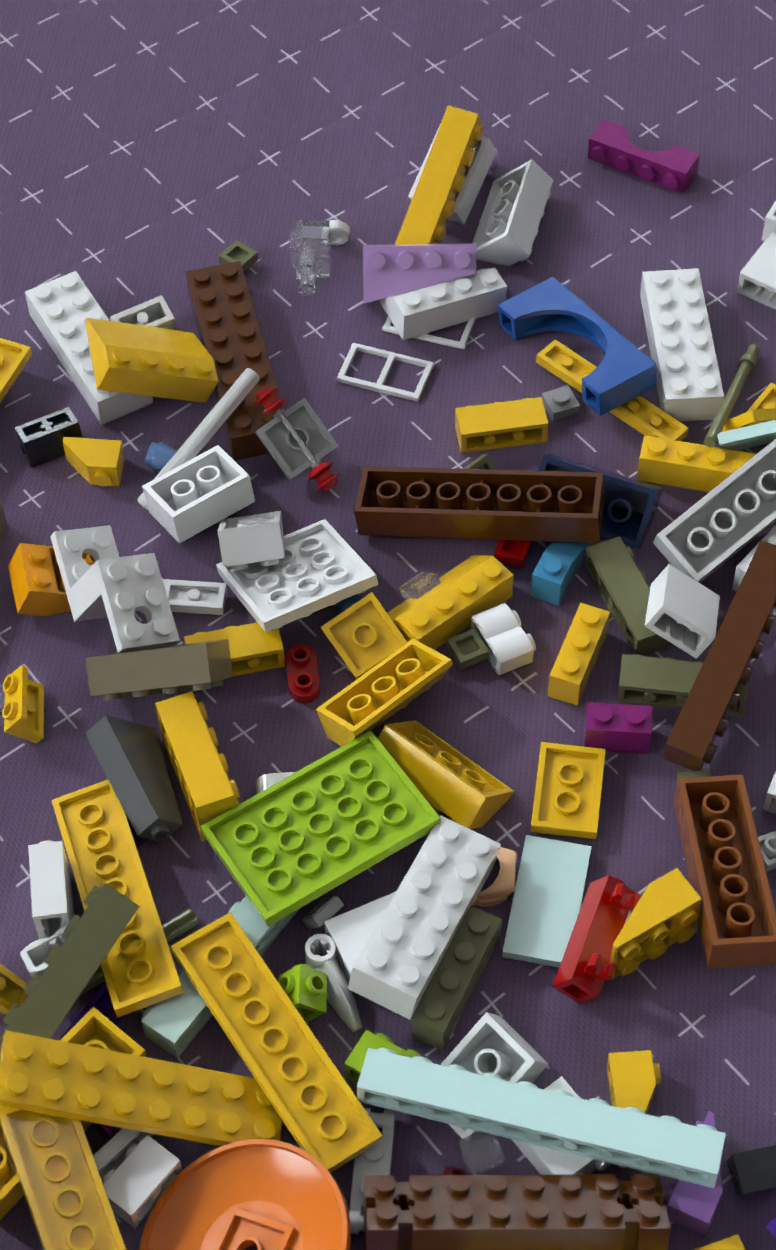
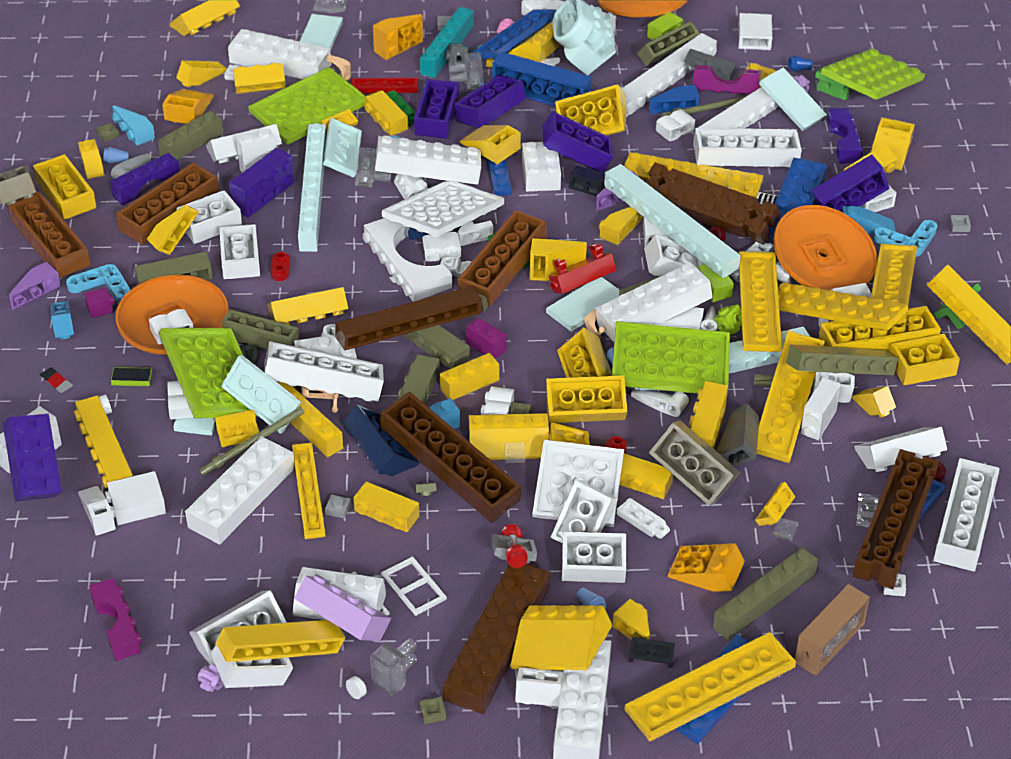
camera: 145 degrees left, 10 degrees down
white bracket [50,525,180,653] -> none
white axle [137,368,260,510] -> none
blue arch [498,277,657,416] -> none
yellow plate [530,742,606,839] -> none
white brick [645,564,720,659] -> none
yellow plate [722,408,776,432] -> none

